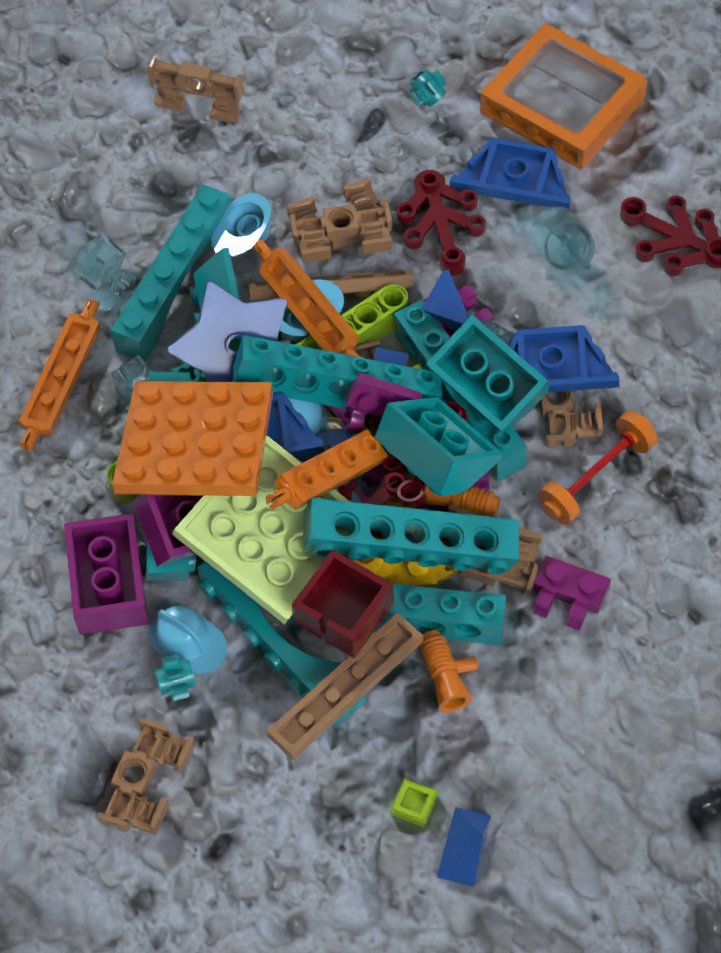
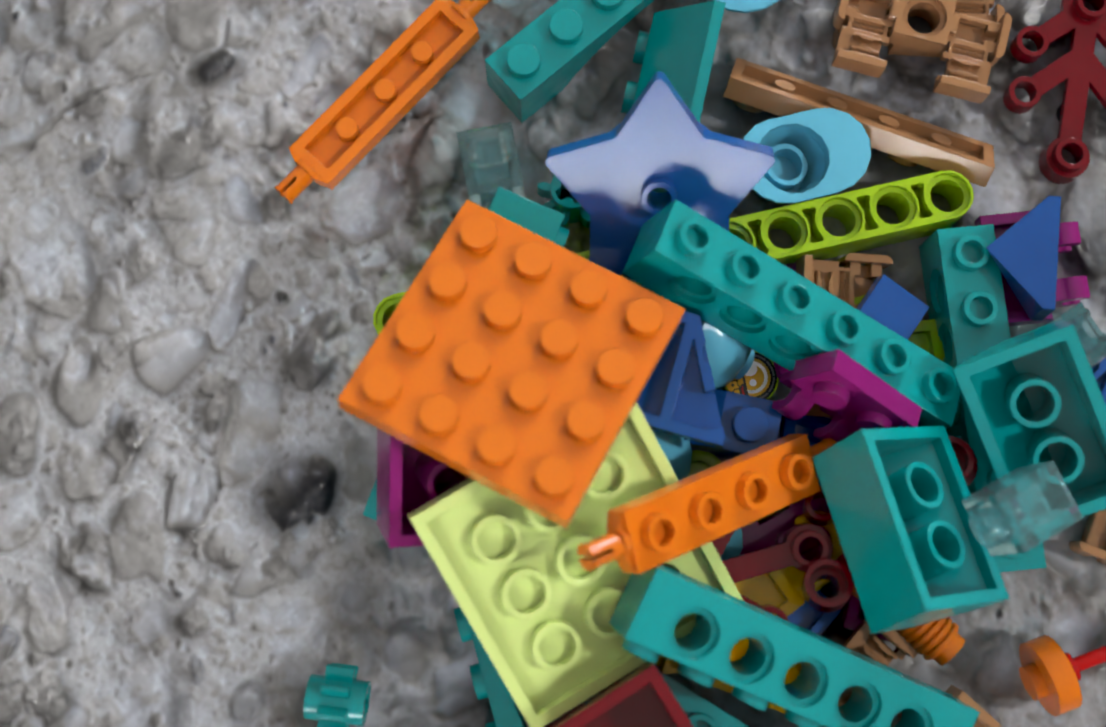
camera: 20 degrees right, 20 degrees up
magenta brick [64,513,149,635] -> none
medium azure piece [149,606,227,675] -> none
orange plate [253,239,360,357] -> none
none -> clear light blue brick [961,461,1084,556]

